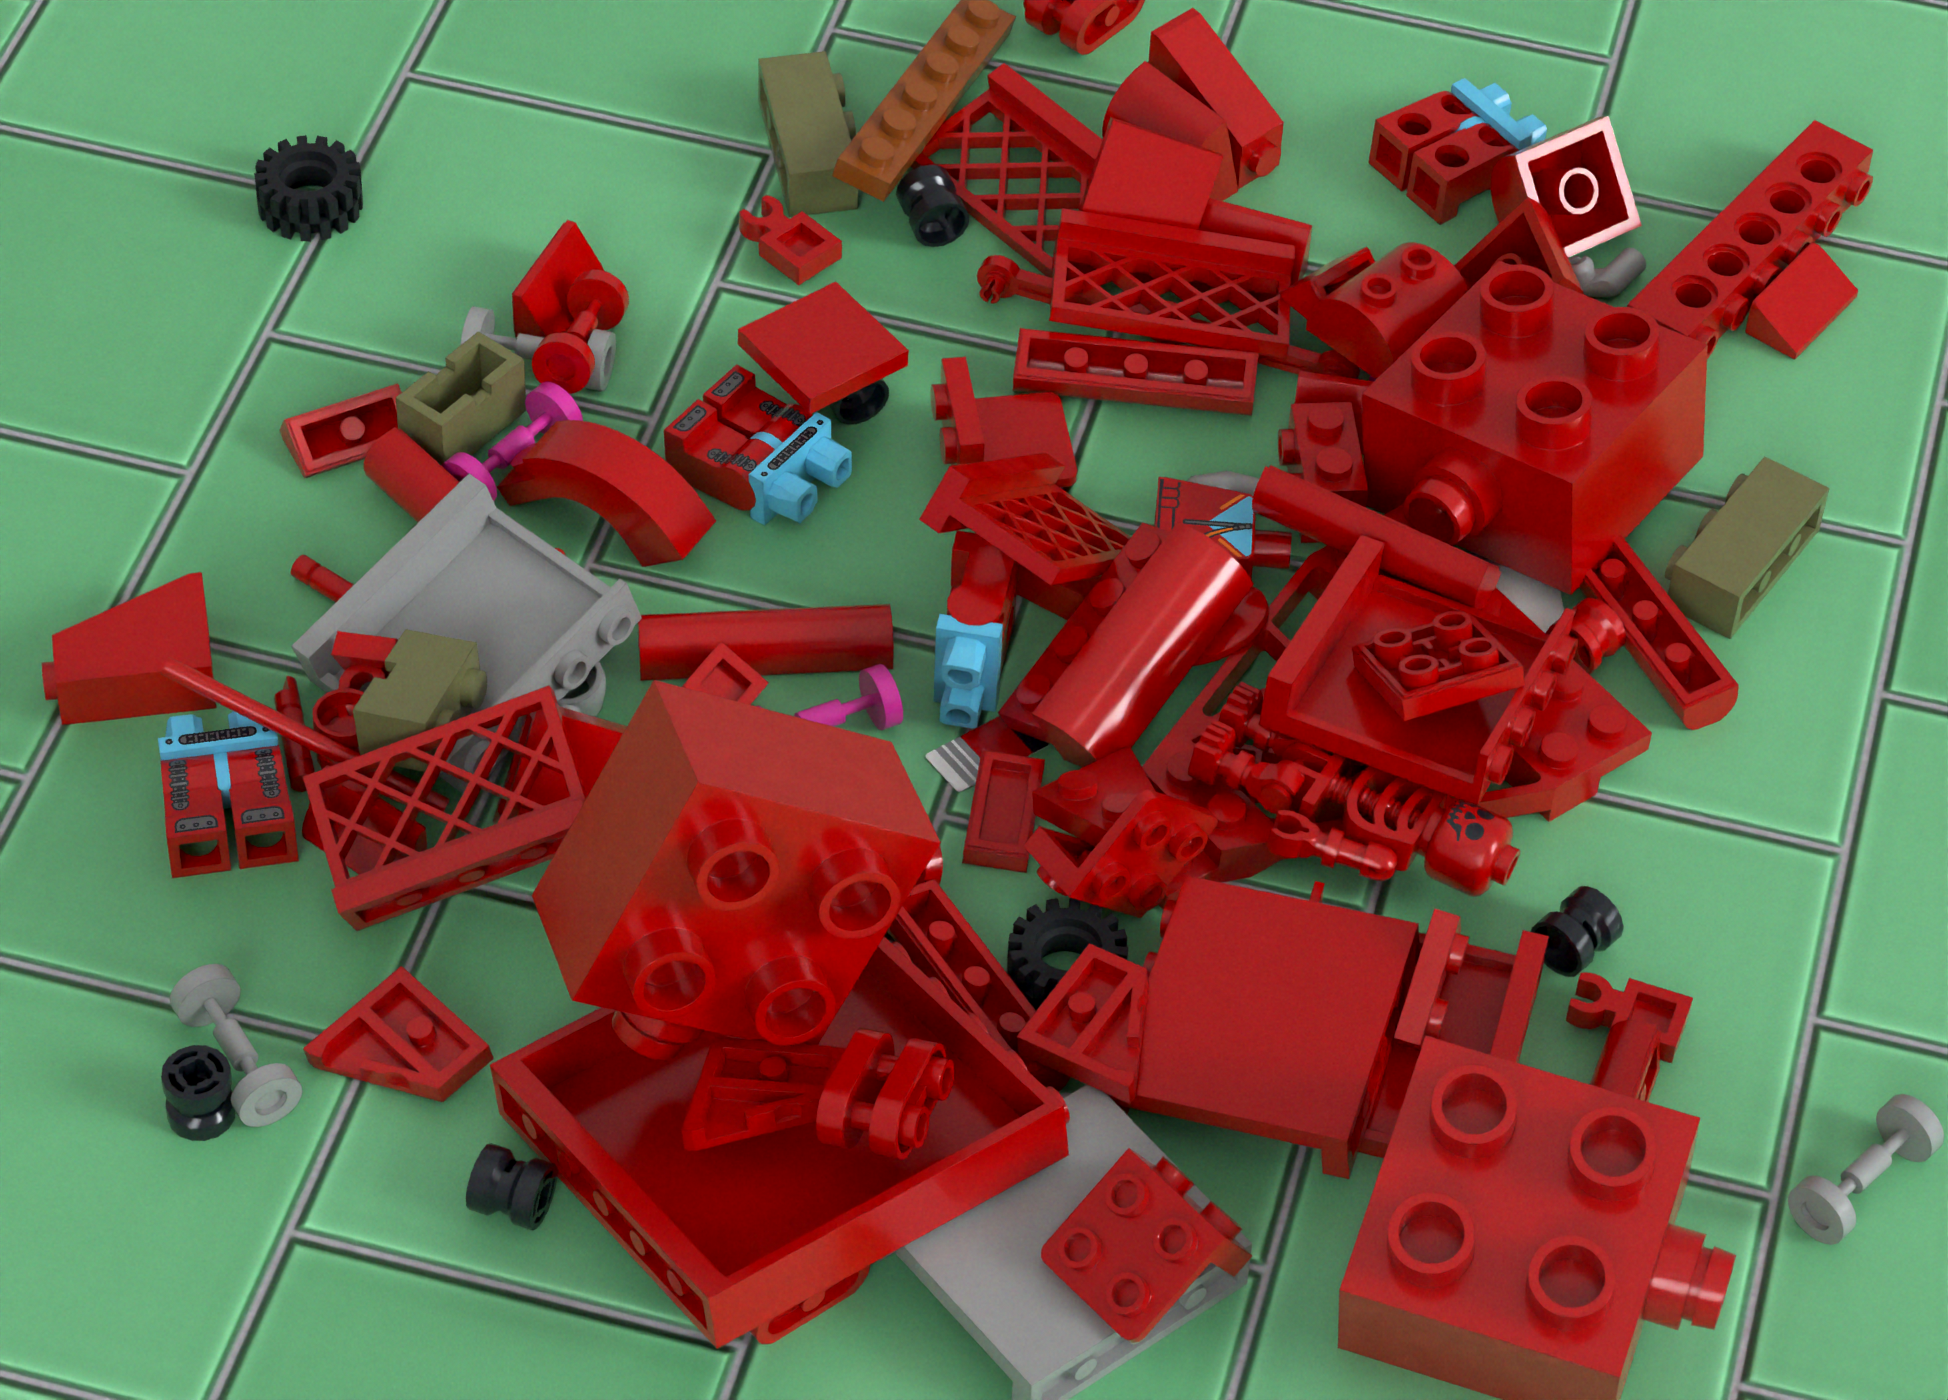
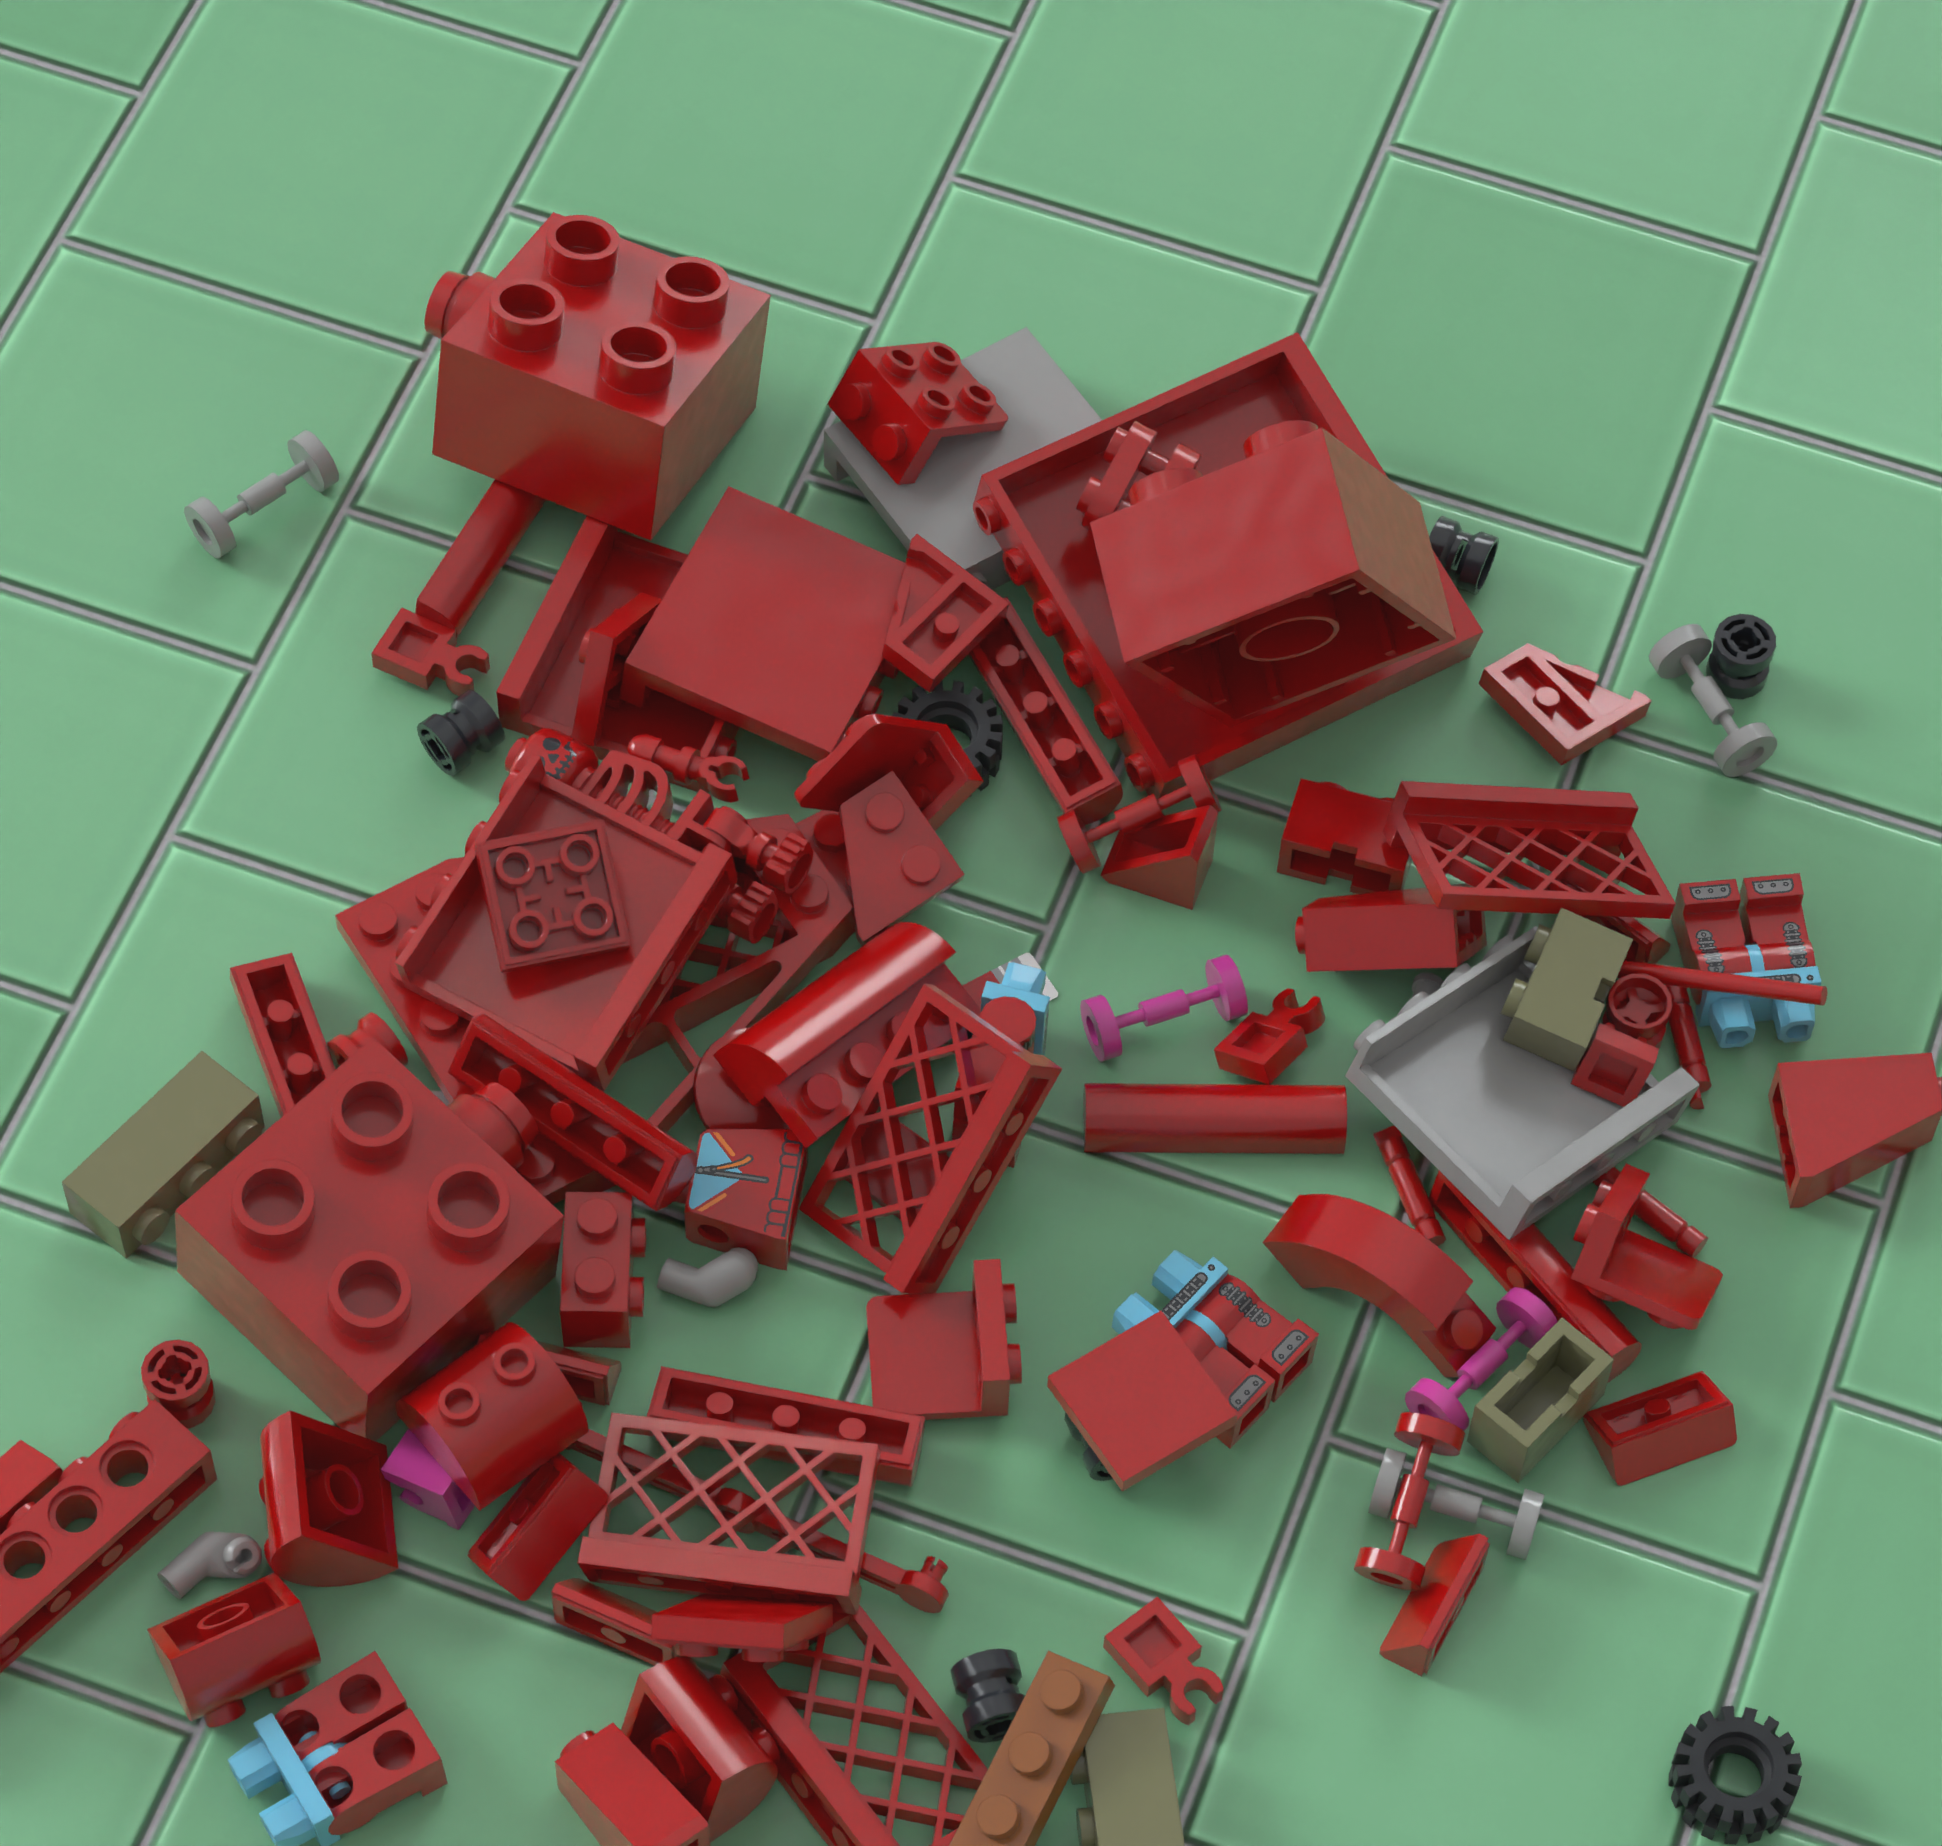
camera: 175 degrees left, 10 degrees up
red tile [962,750,1045,873] -> none
none -> red bracket [1570,1163,1723,1330]

